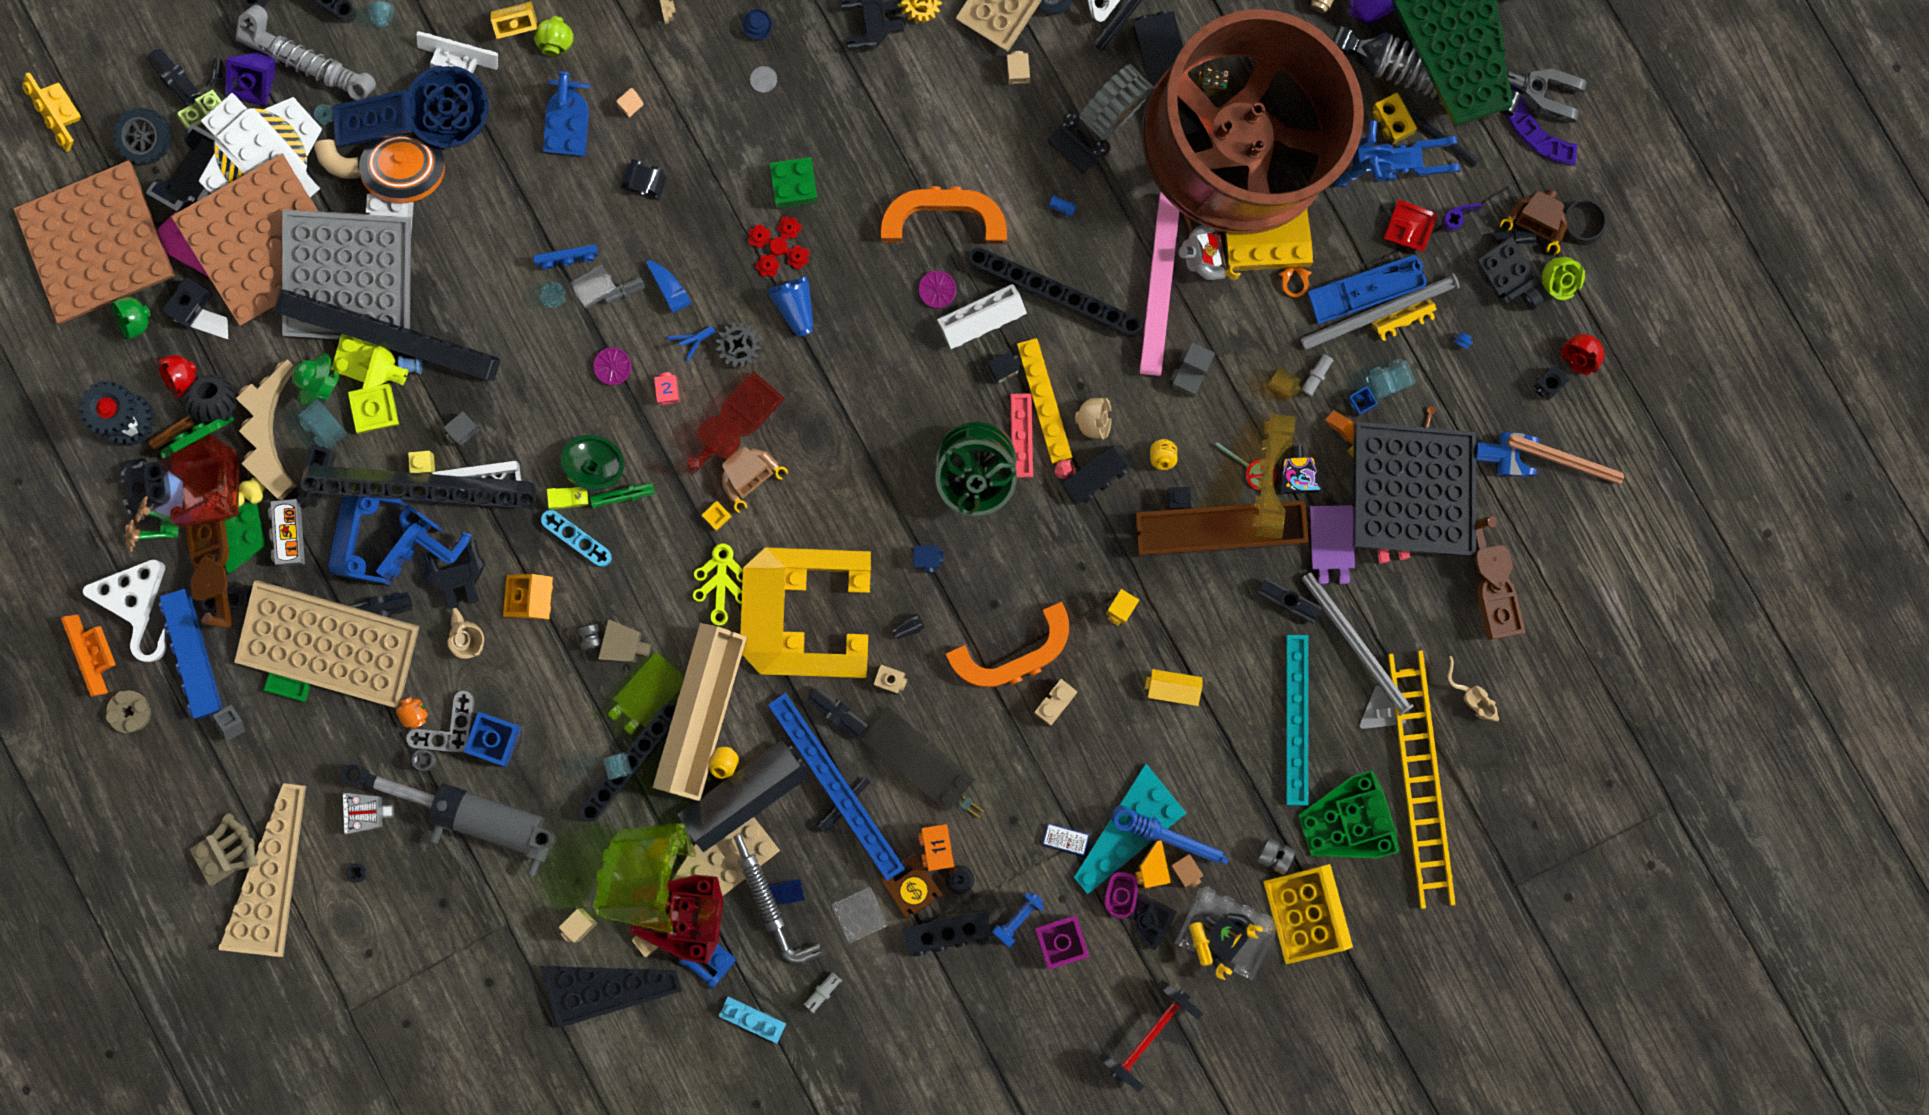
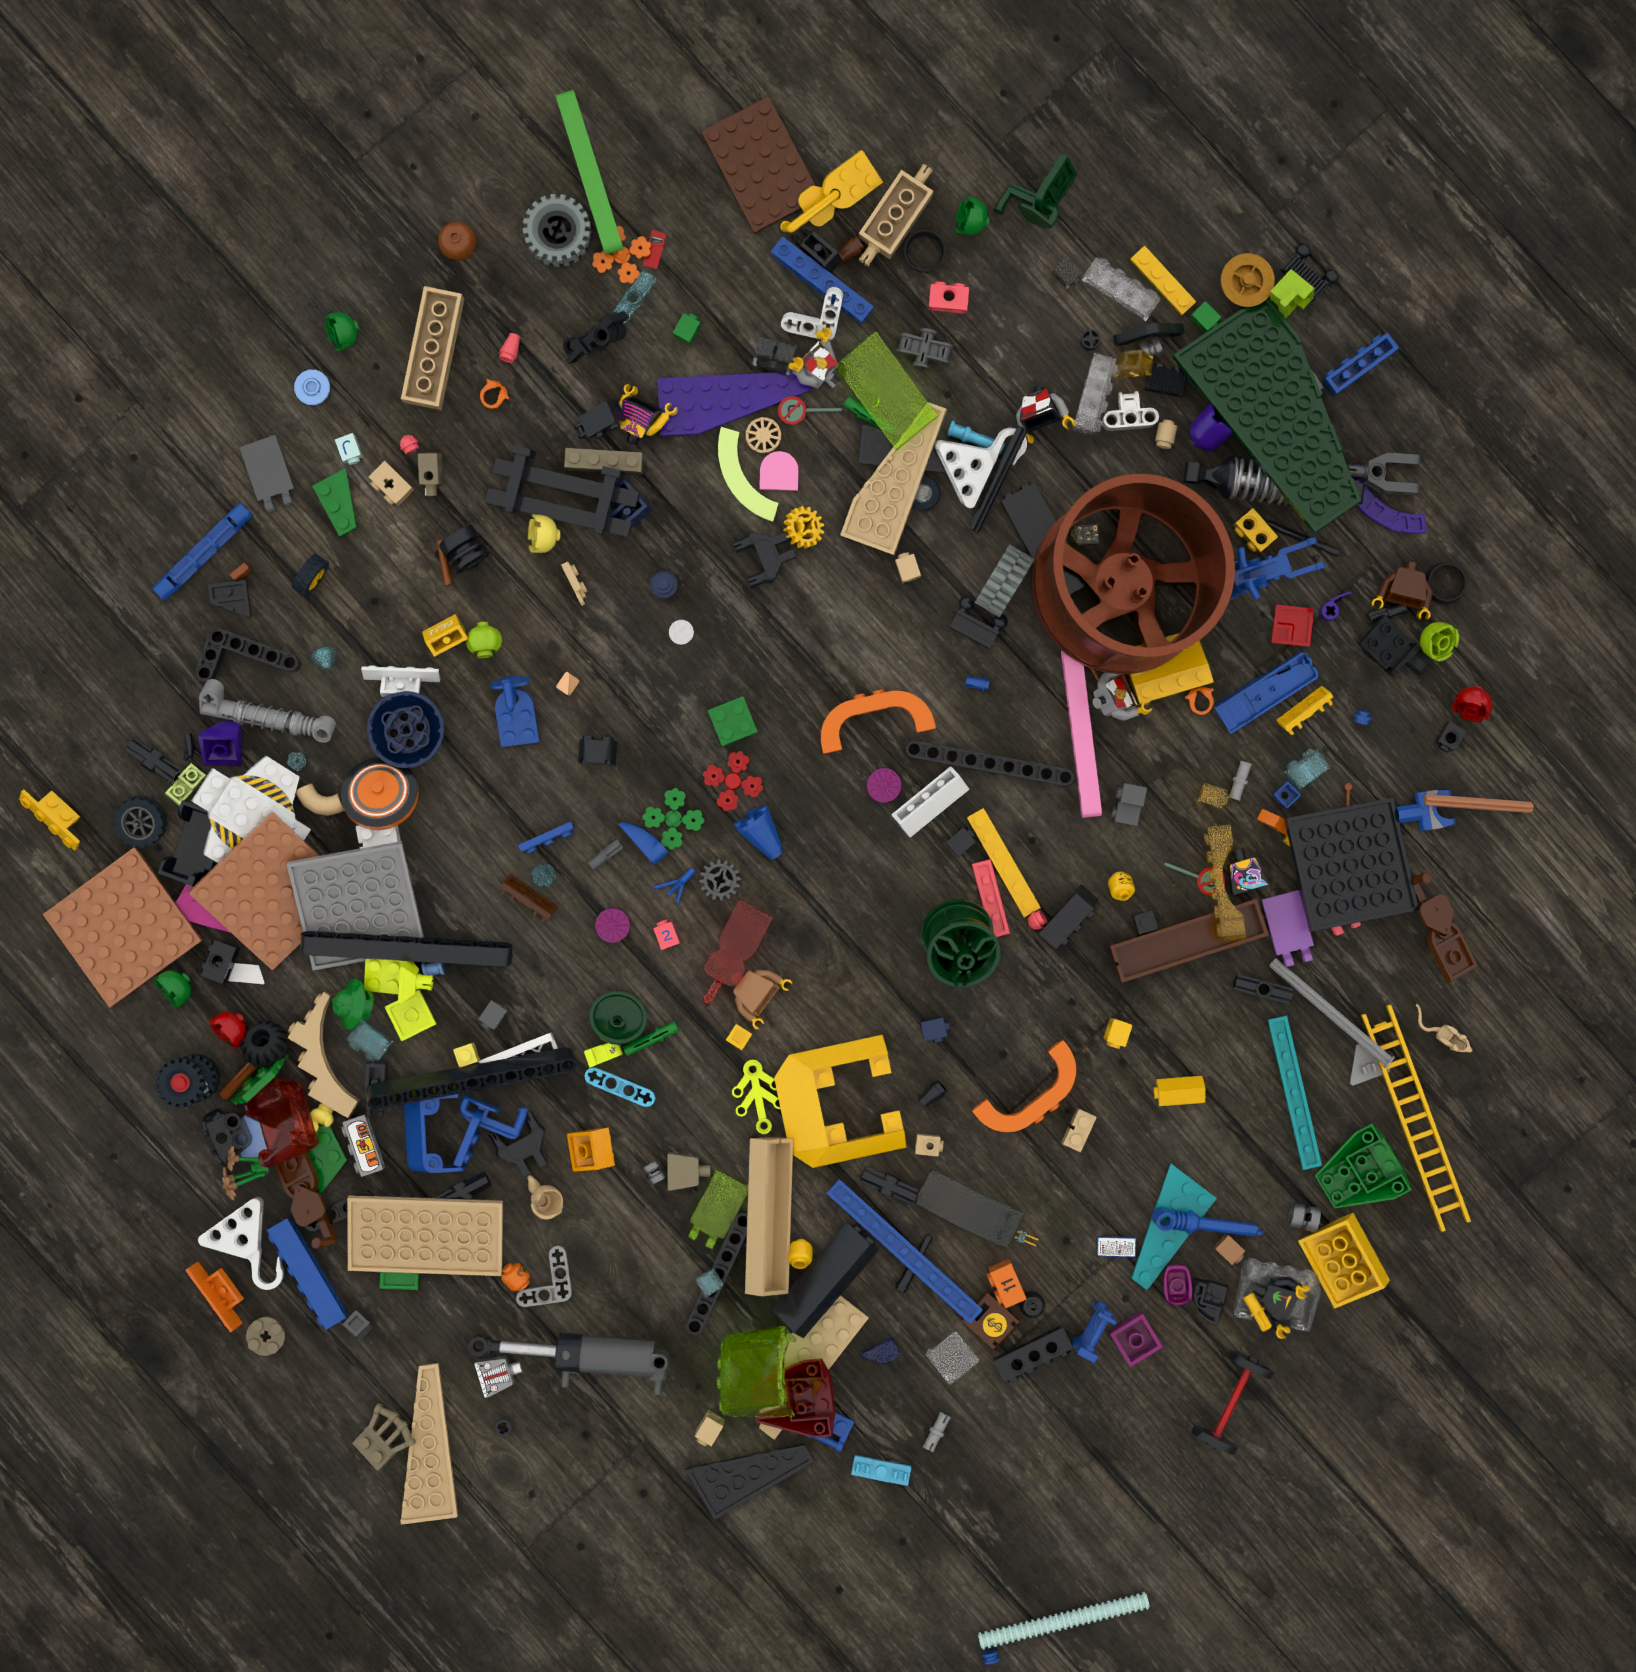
camera: 10 degrees left, 5 degrees up
dark blue plate [333,90,412,148] -> none
flat silver wheel [412,749,436,771] -> none
blue brick [464,712,522,767] -> none
clear piece [571,265,617,309] -> none
flat silver piece [733,833,824,964] -> none
tan cylinder [1075,398,1112,440] -> none
light orange slope [1135,840,1171,888] -> none
light grey axle [1301,273,1460,349] -> none
none -> reddish brown plate [501,874,558,922]
none -> green plant [642,788,704,850]

